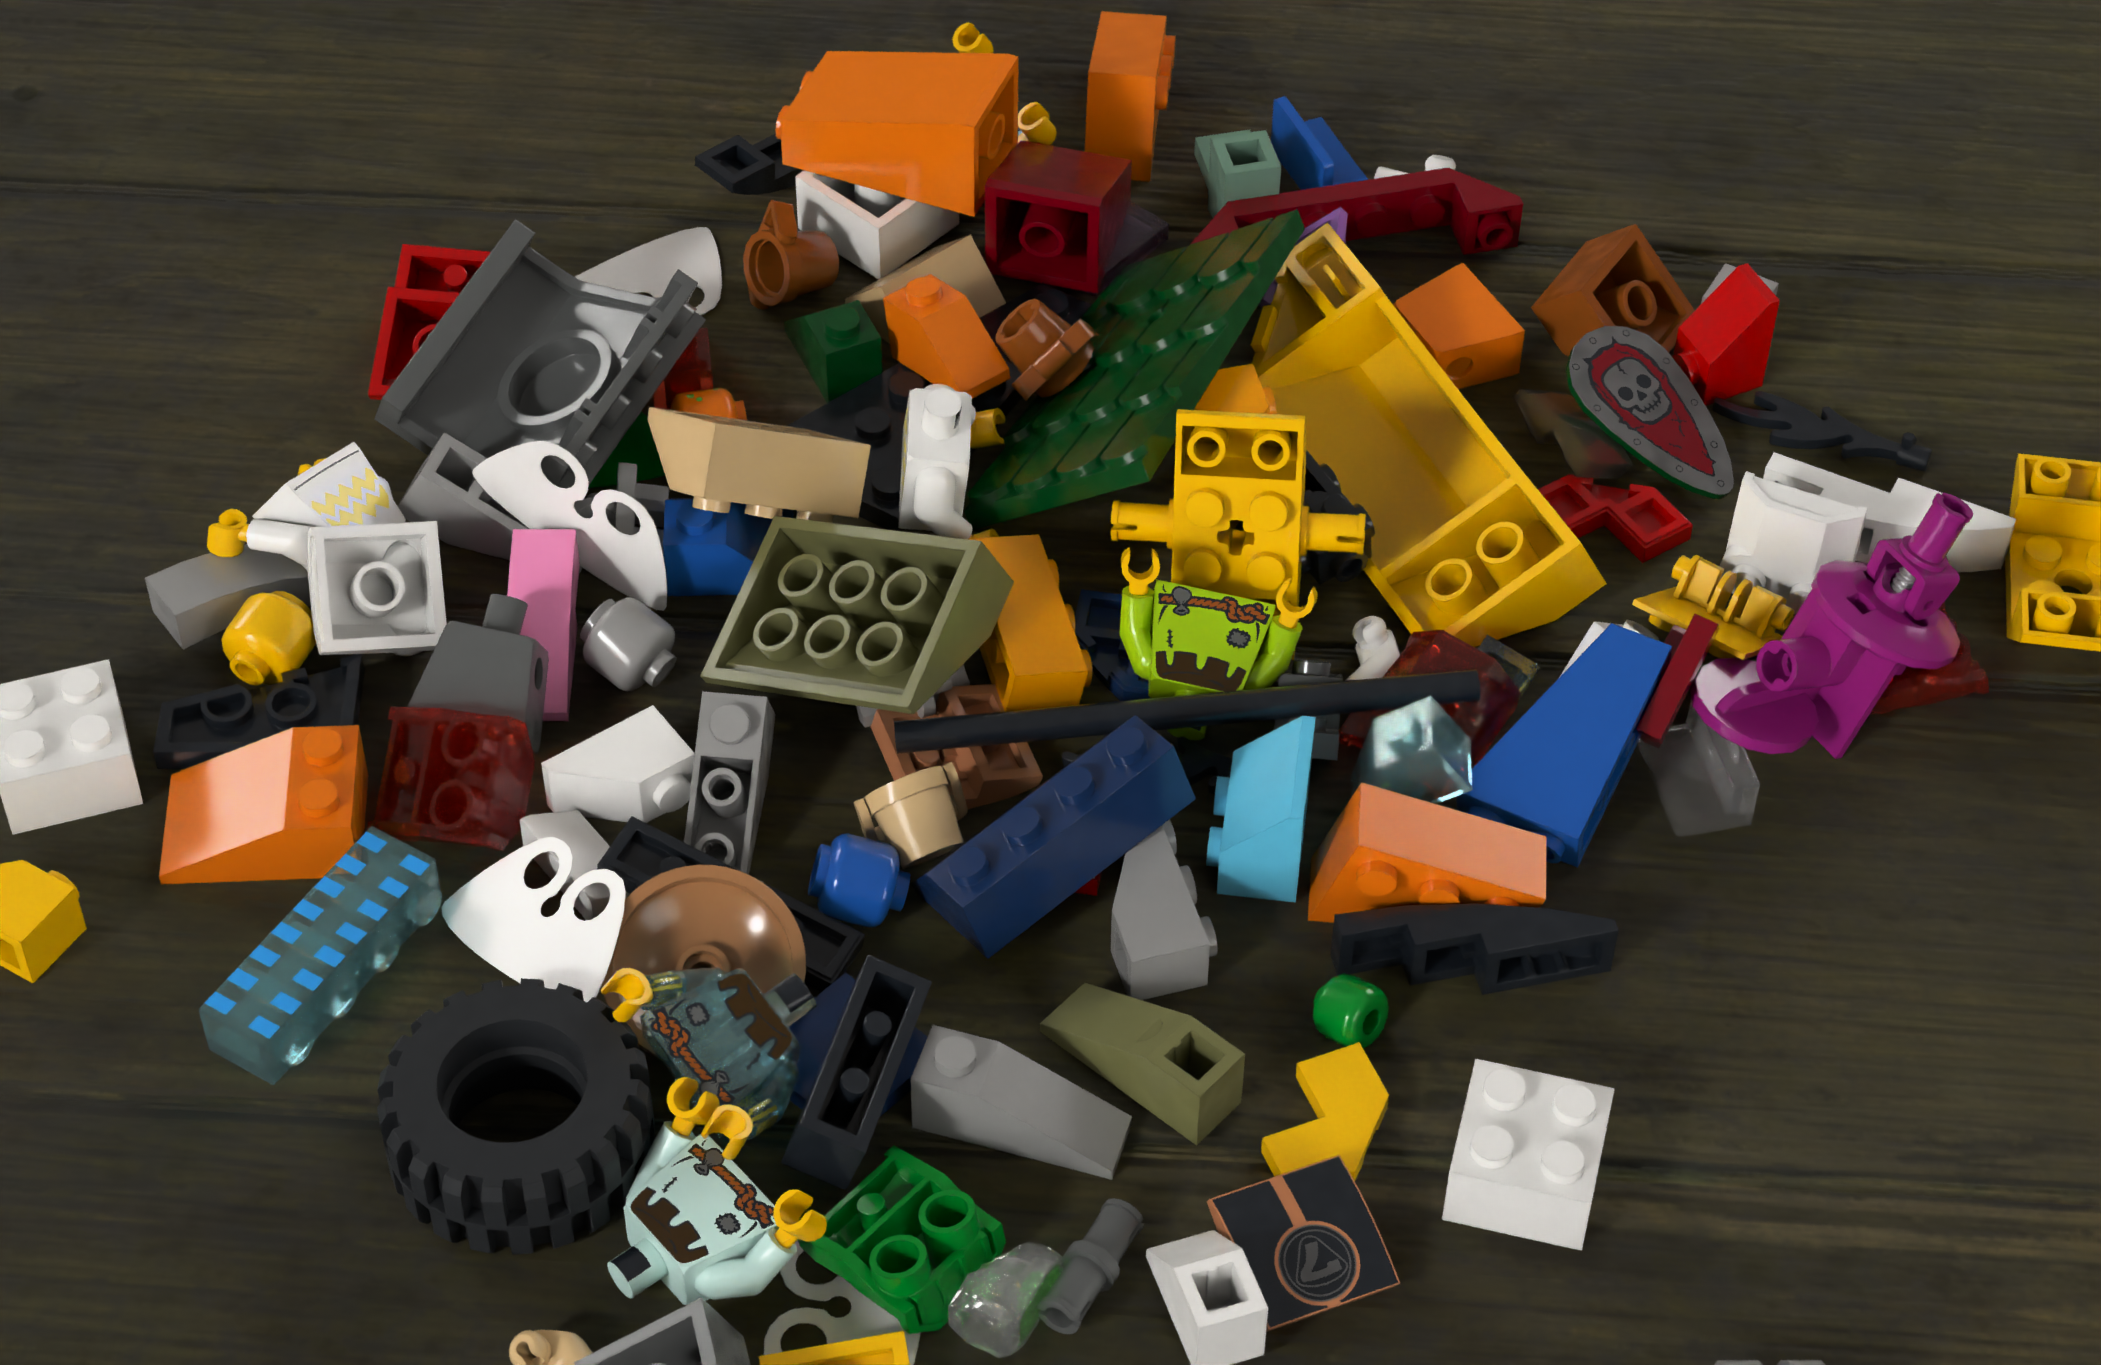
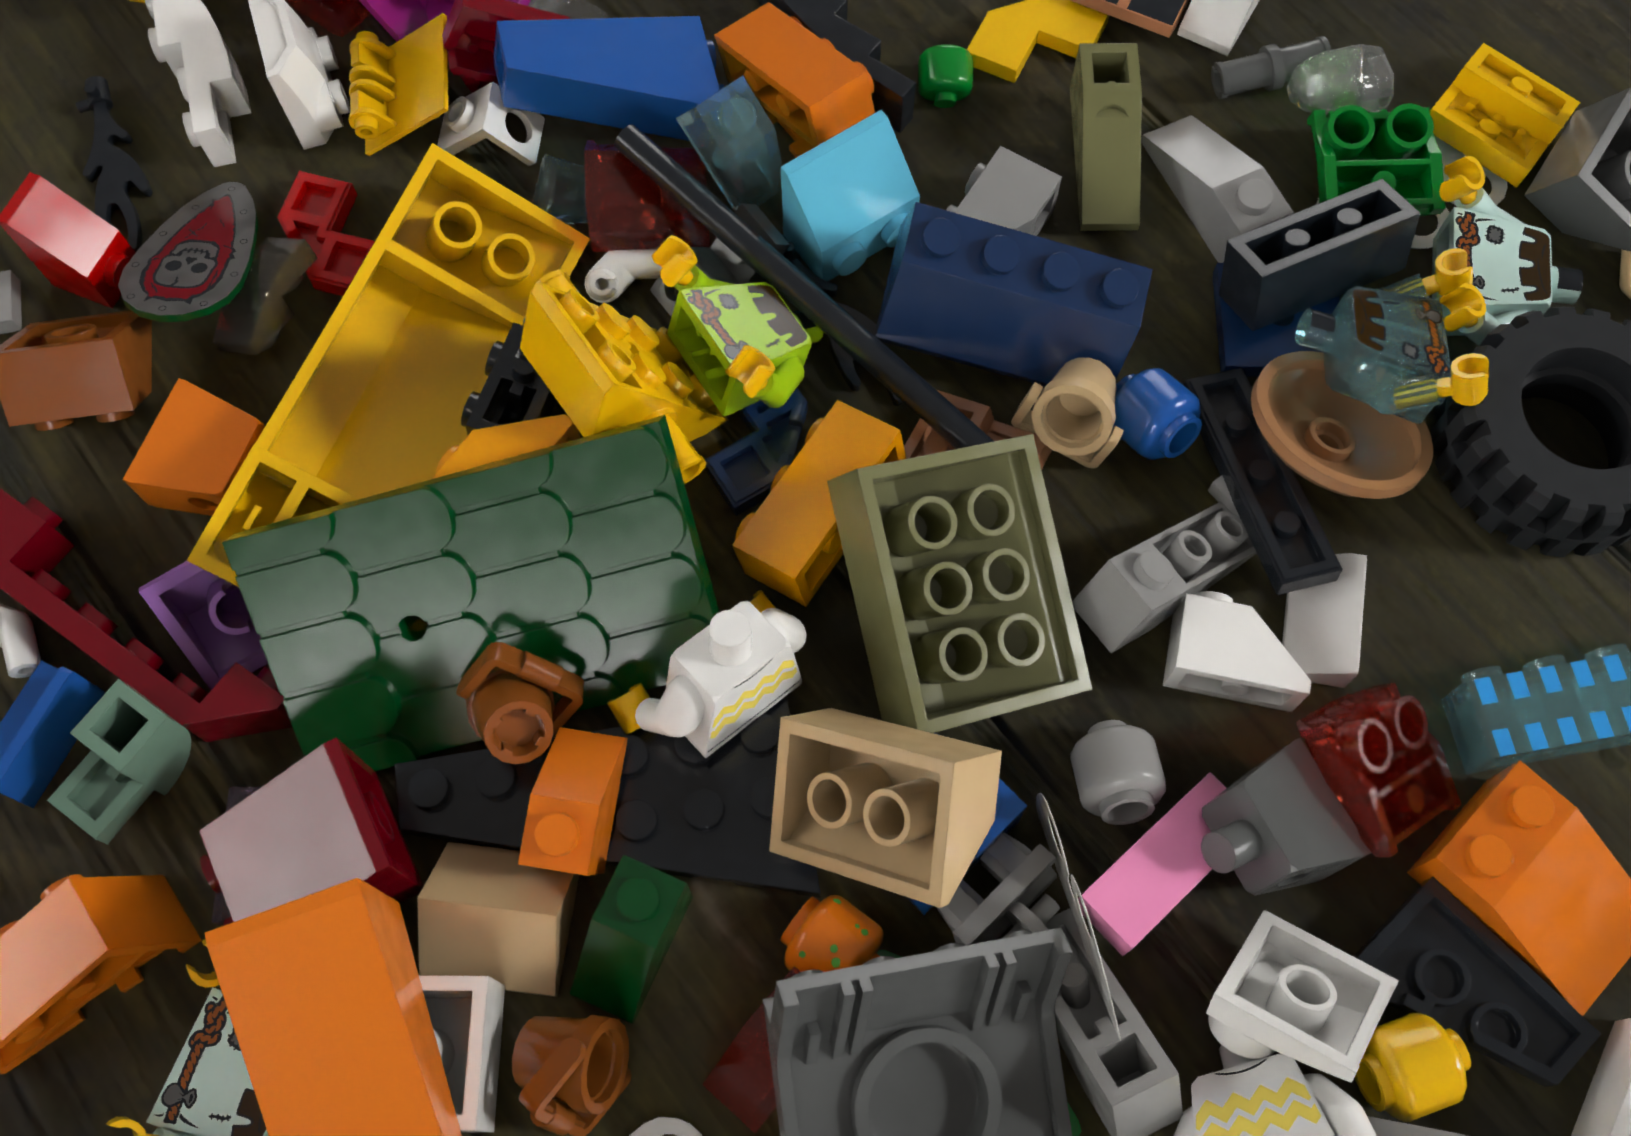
camera: 130 degrees left, 20 degrees up
white piece [441,837,626,1002] -> none

